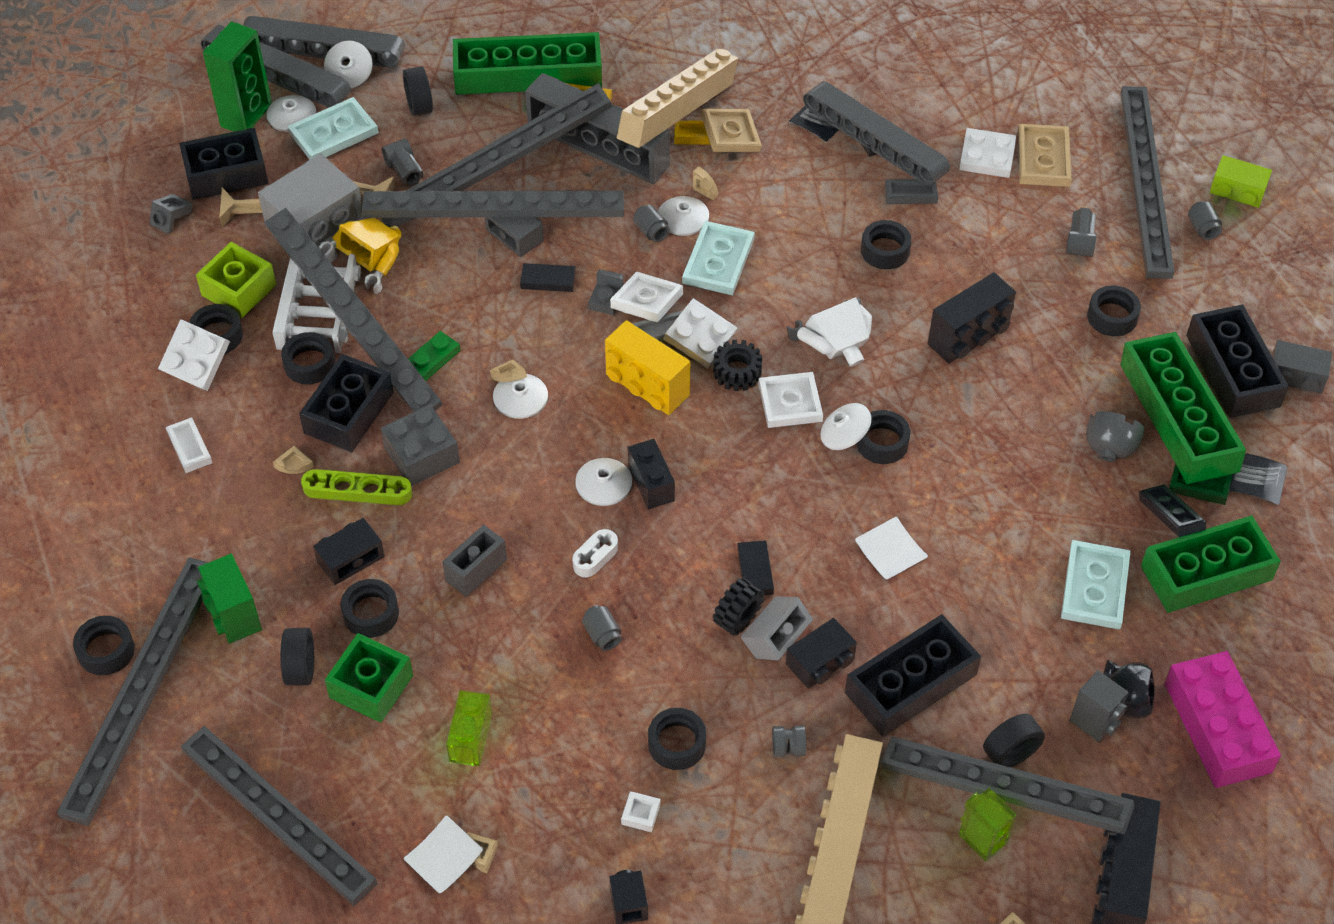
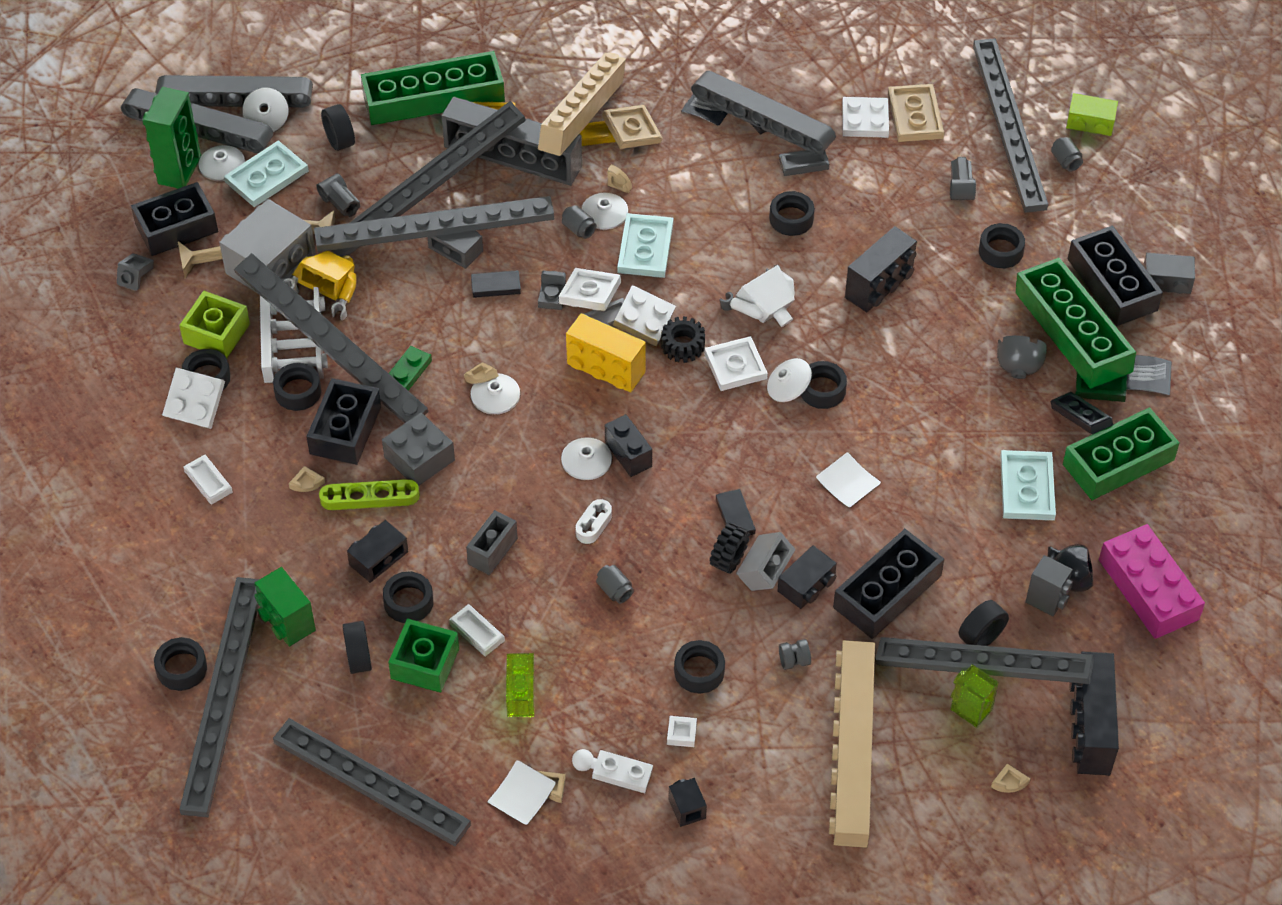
camera: 10 degrees left, 0 degrees up
none -> white tile [449,604,505,656]
none -> white plate [572,749,653,793]

